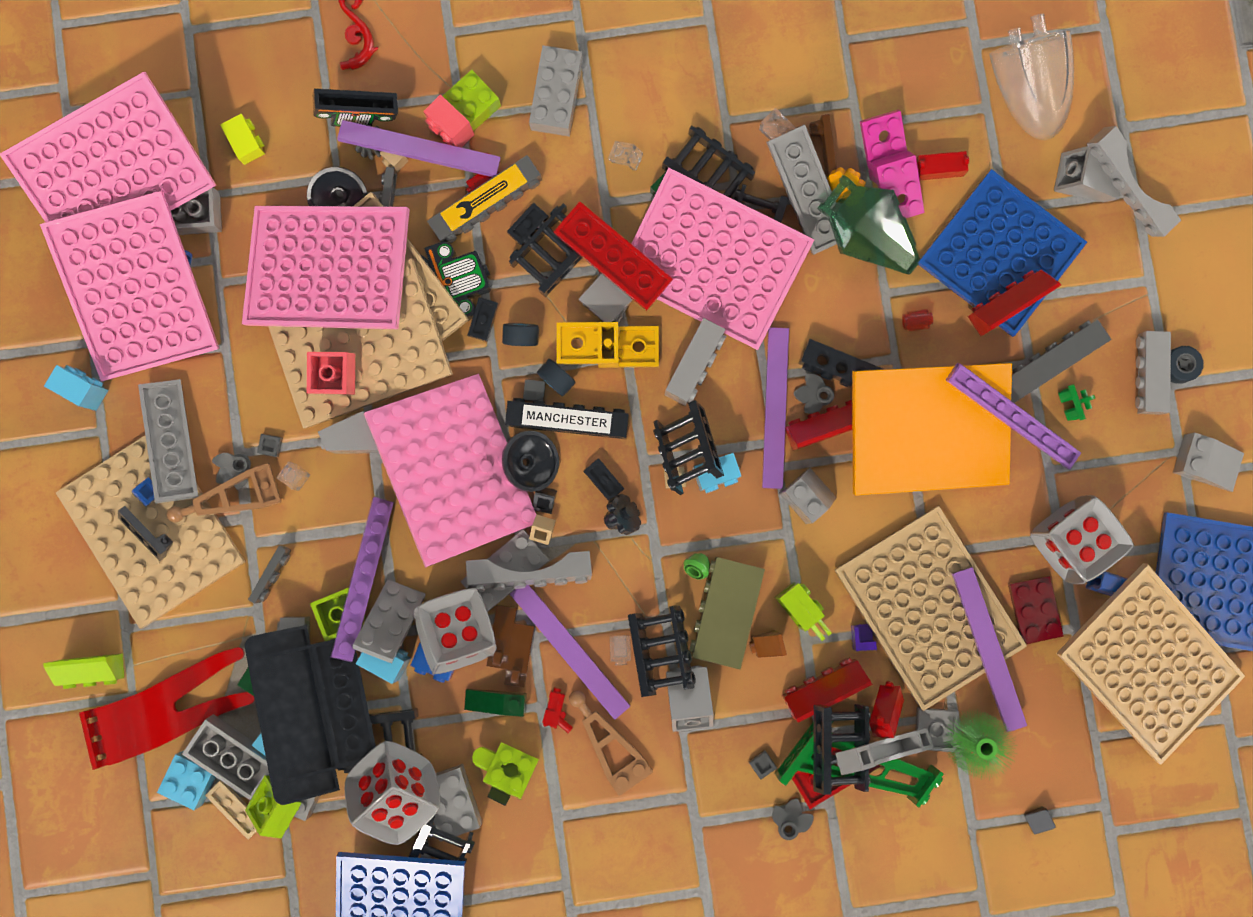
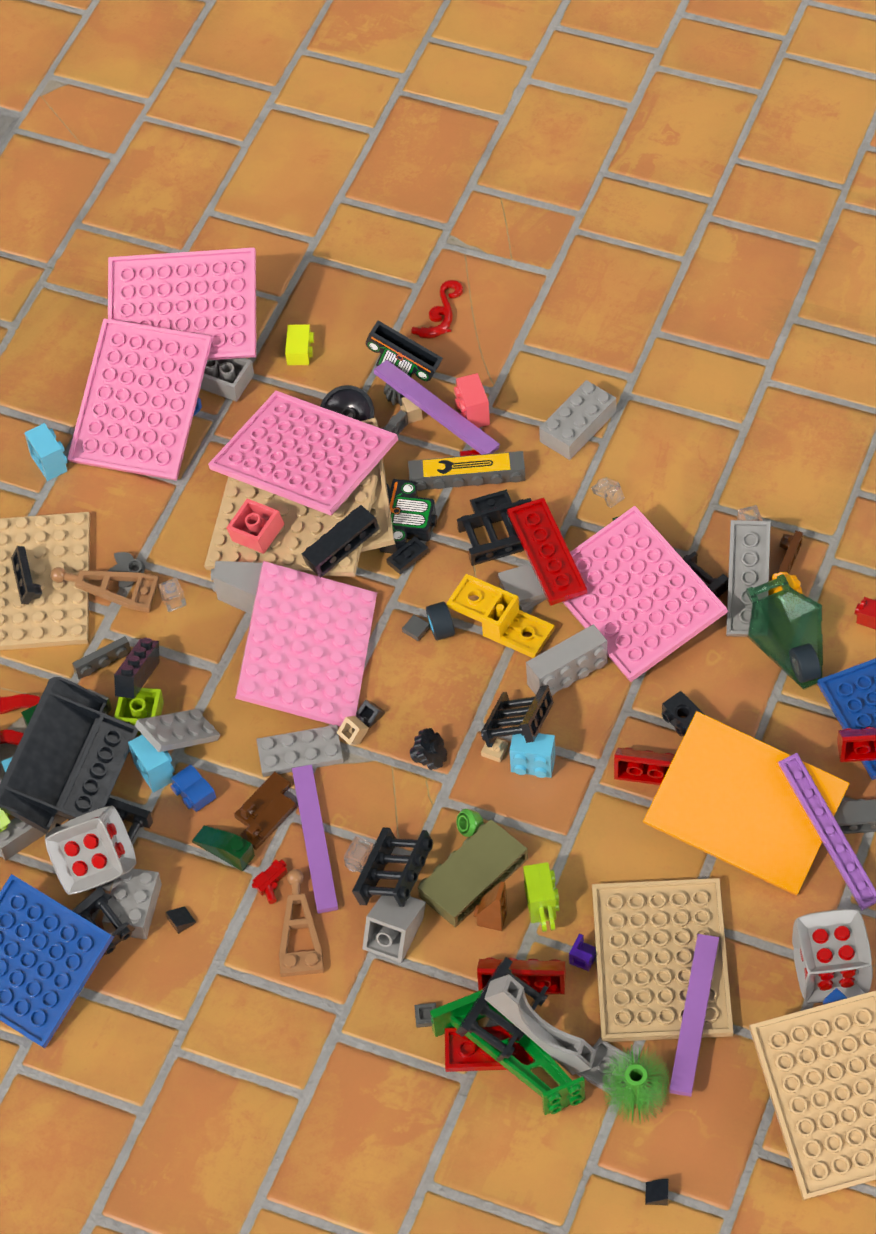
camera: 30 degrees right, 30 degrees down
blue plate [132,477,155,506] -> none
light grey plate [138,379,199,504] -> none
dark grey tile [257,434,283,457] -> none
medium lavender plate [331,497,394,662] -> none
light grey piece [414,588,497,675] -> none
lime brick [443,70,501,131] -> none
light grey arch [466,551,592,592] -> none
lime brick [472,742,539,800] -> none
black wheel [502,323,539,346] -> none
black dish [502,431,559,492] -> none
brick [505,398,629,439] -> none
black plate [583,458,625,500] -> none
black fence [662,125,755,198] -> none
medium lavender tile [762,328,789,489] -> none
dark grey plate [772,798,814,840] -> none
light grey slope [780,467,837,524] -> none
dark grey plate [793,374,834,414] -> none
dark pink bracket [860,110,925,224] -> none
red brick [869,681,904,738] -> none
clear red brick [902,309,933,331] -> none
dark red plate [1008,576,1064,644] -> none
none -> black brick [114,638,160,699]
none -> black brick [301,505,380,578]
none -> black wheel [789,643,821,683]

